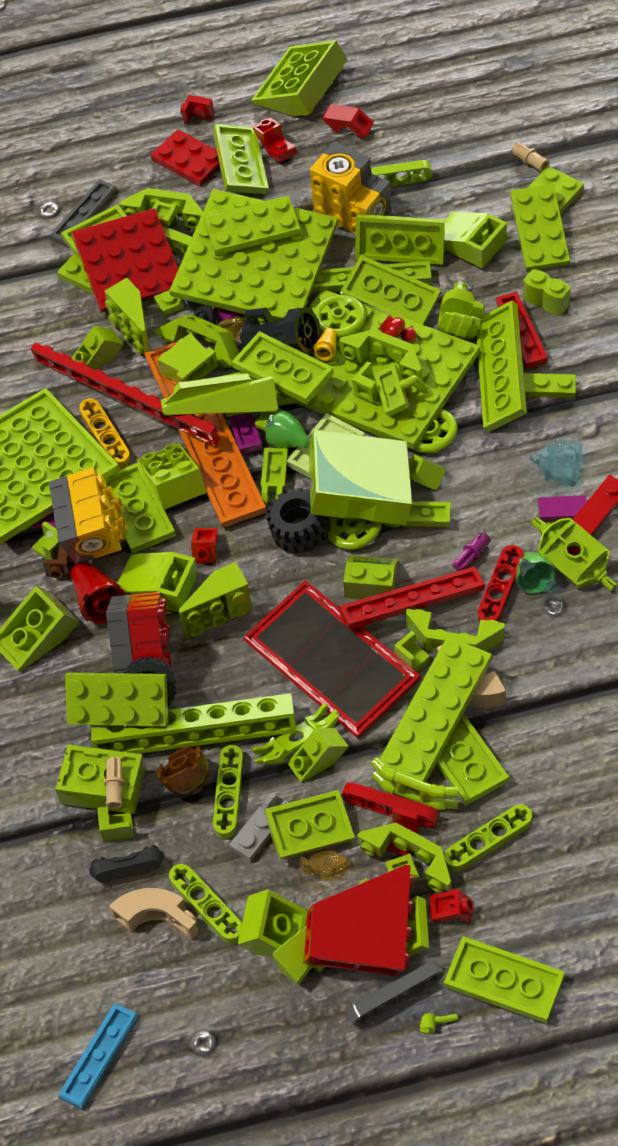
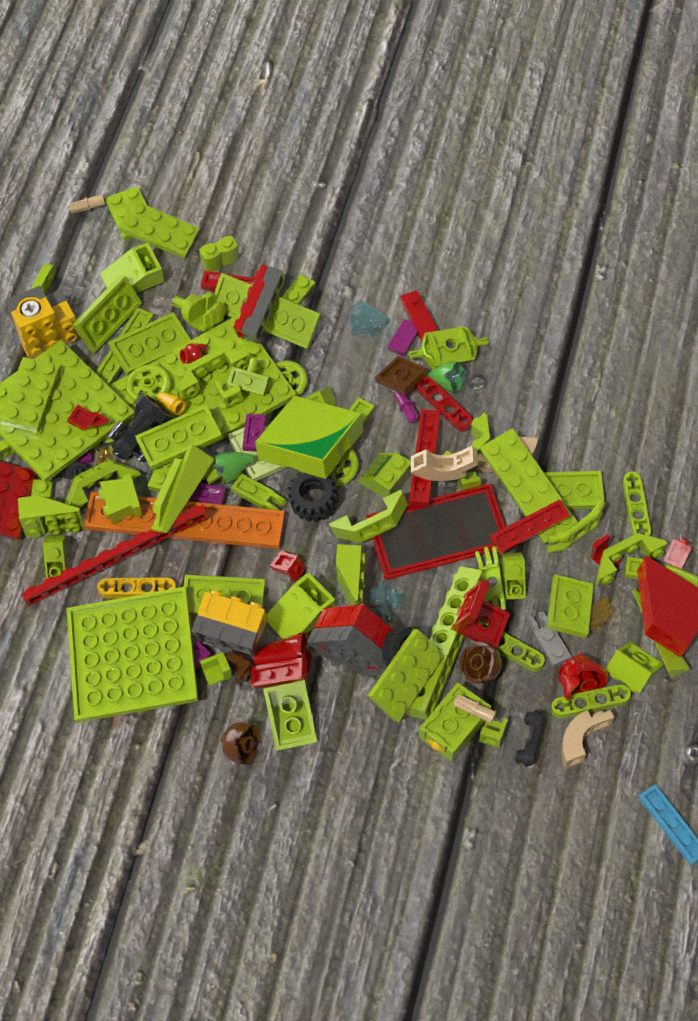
camera: 65 degrees left, 5 degrees up
lime slope [137,443,207,510] -> none
red beam [341,782,440,828] -> none
none -> red slope [67,404,109,431]
none -> dark grey piece [234,264,285,343]
none -> magenta plate [242,414,266,452]
none -> plate [251,658,307,689]
none -> lime slope [329,490,408,543]
none -> clear light blue hips [369,580,403,622]
none -> reddish brown tile [375,356,428,395]
none -> tan arch [411,446,478,481]
none -> red bracket [451,579,510,649]
none -> red plate [490,499,570,555]
none -> red head [557,654,608,702]

